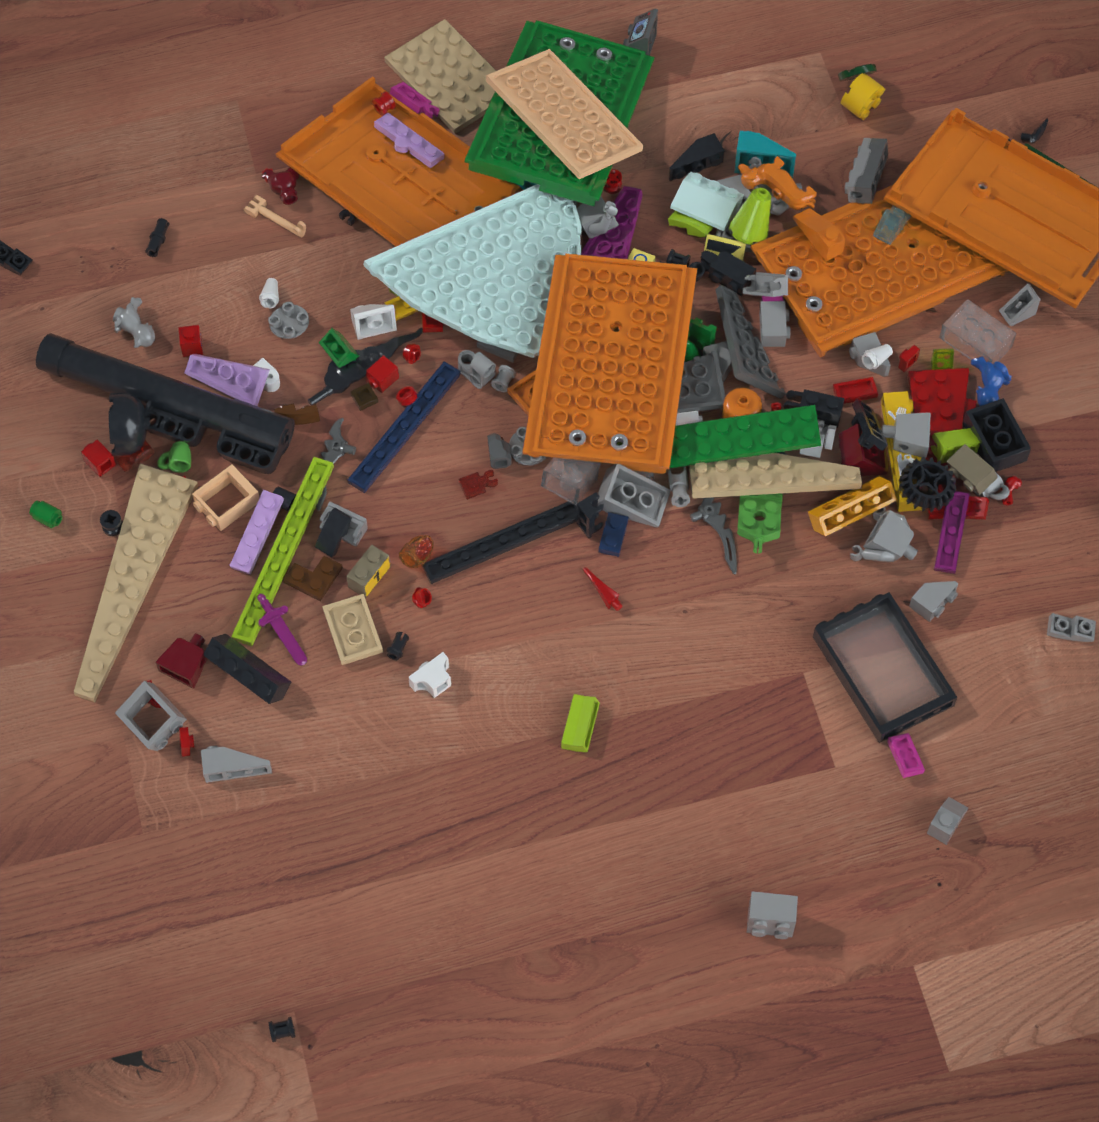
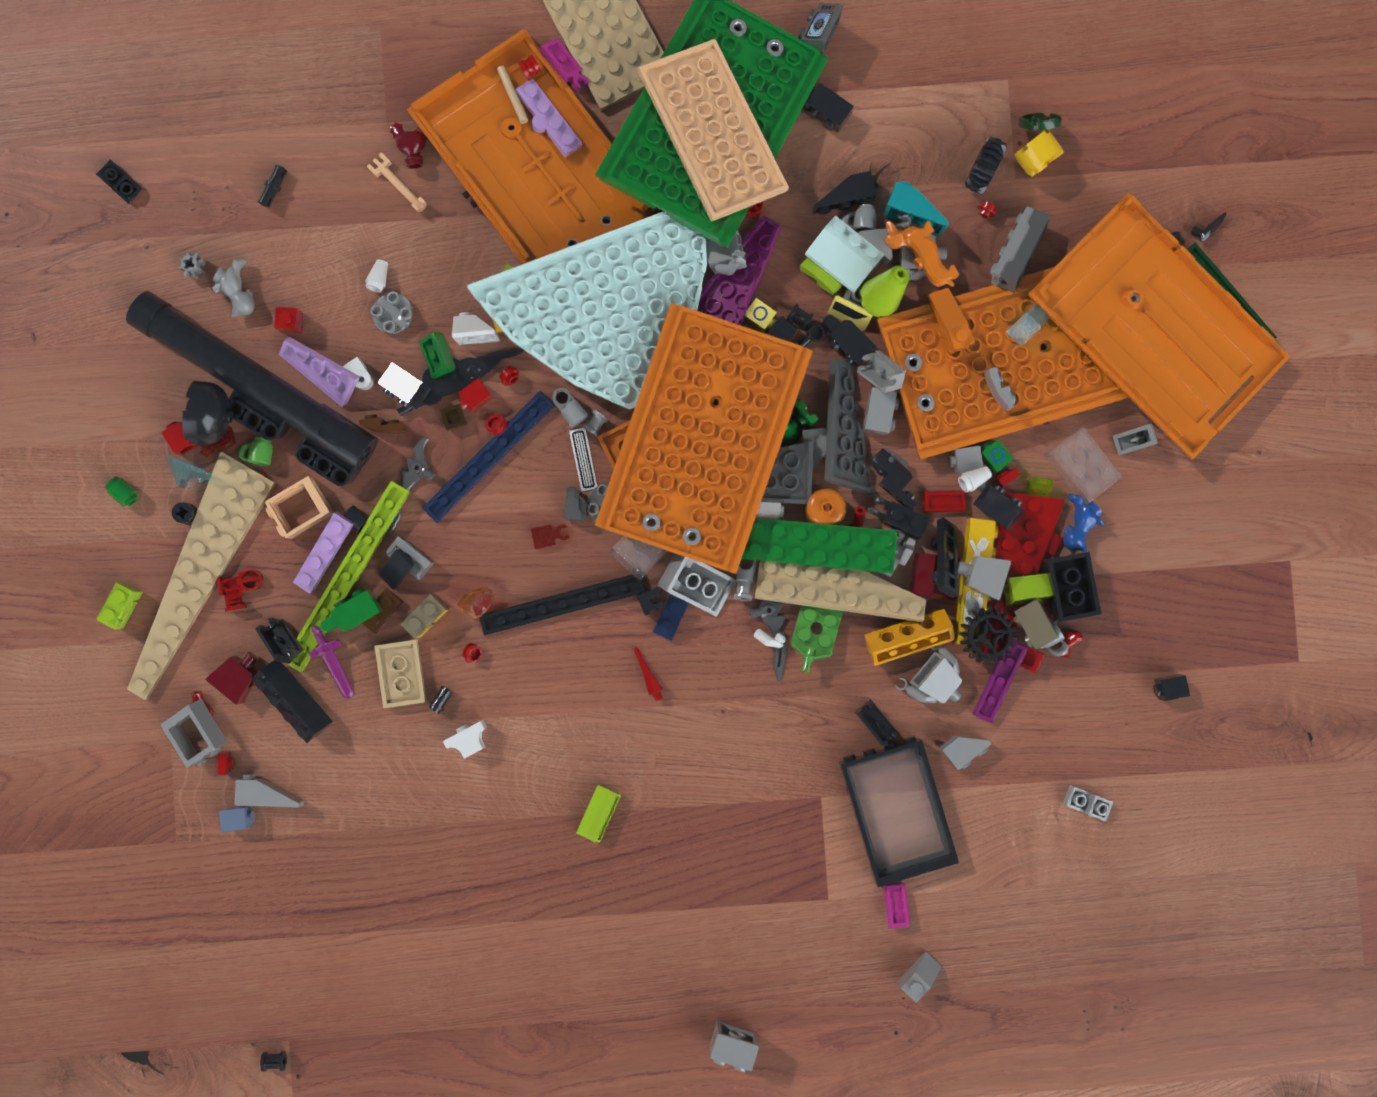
camera: 10 degrees right, 25 degrees up
none -> lime brick [96,582,143,629]
none -> clear light blue slope [167,456,212,488]
none -> light grey gear [178,252,206,279]
none -> red piece [217,569,263,612]
none -> sand blue brick [219,806,255,832]
none -> black hinge [255,618,304,664]
none -> green hinge [320,588,383,632]
none -> brick [378,362,431,409]
none -> tan bar [497,66,528,124]
none -> sticker [569,428,597,491]
none -> white arm [754,629,786,648]
none -> black brick [804,83,854,133]
none -> light grey piece [841,204,877,233]
none -> black hinge [854,699,897,747]
none -> black plate [869,448,918,510]
none -> black gear [965,136,1007,194]
none -> black brick [973,484,1025,531]
none -> red plate [977,200,997,219]
none -> green brick [980,440,1014,474]
none -> light grey slope [984,367,1015,411]

